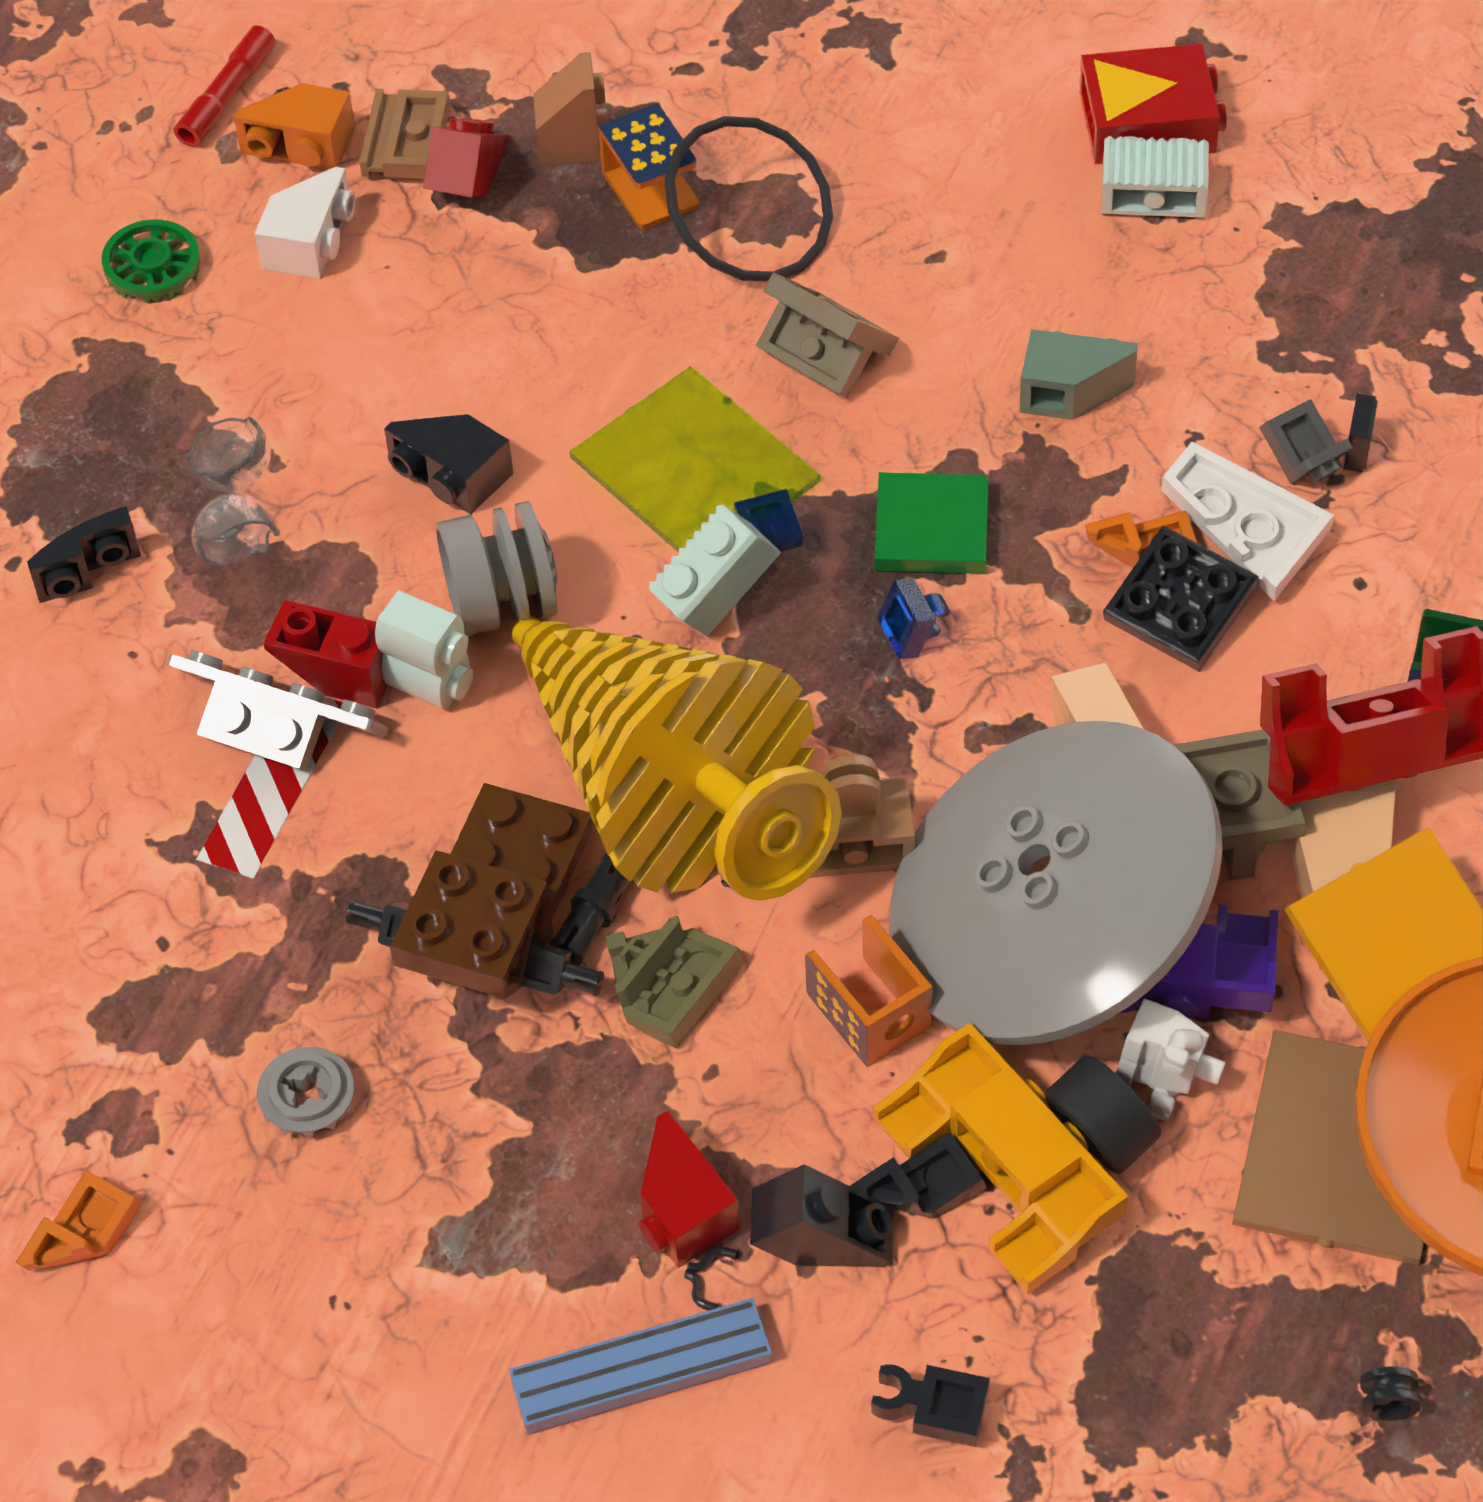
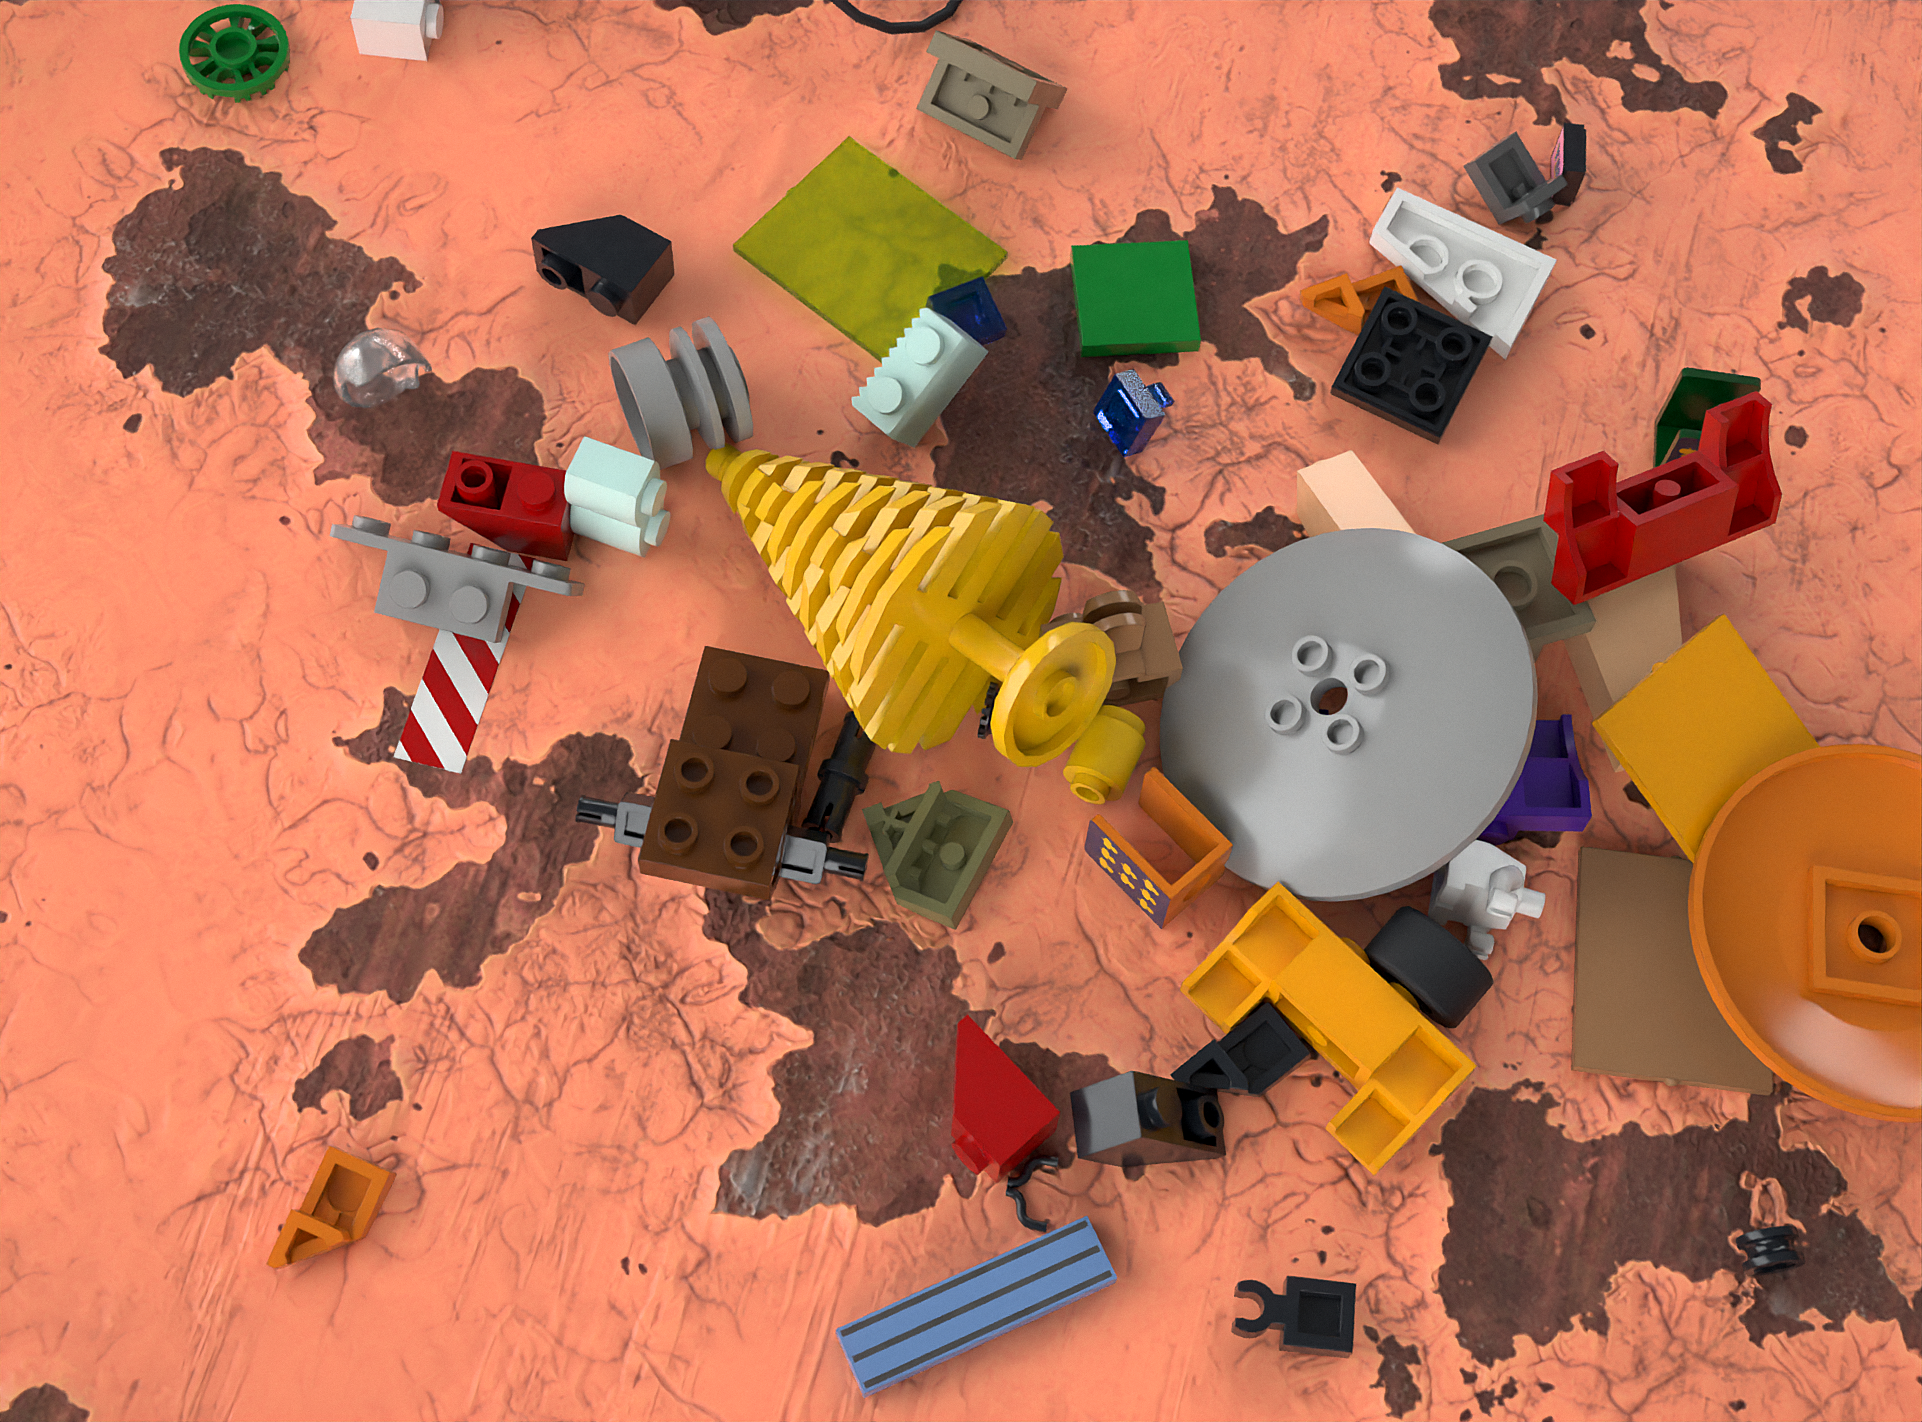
camera: 15 degrees left, 10 degrees up
black slope [27,506,141,603] -> none
clear hair [187,417,271,494] -> none
light grey gear [257,1047,356,1139] -> none
sand green slope [1019,329,1138,420] -> none
none -> yellow brick [1063,705,1146,805]

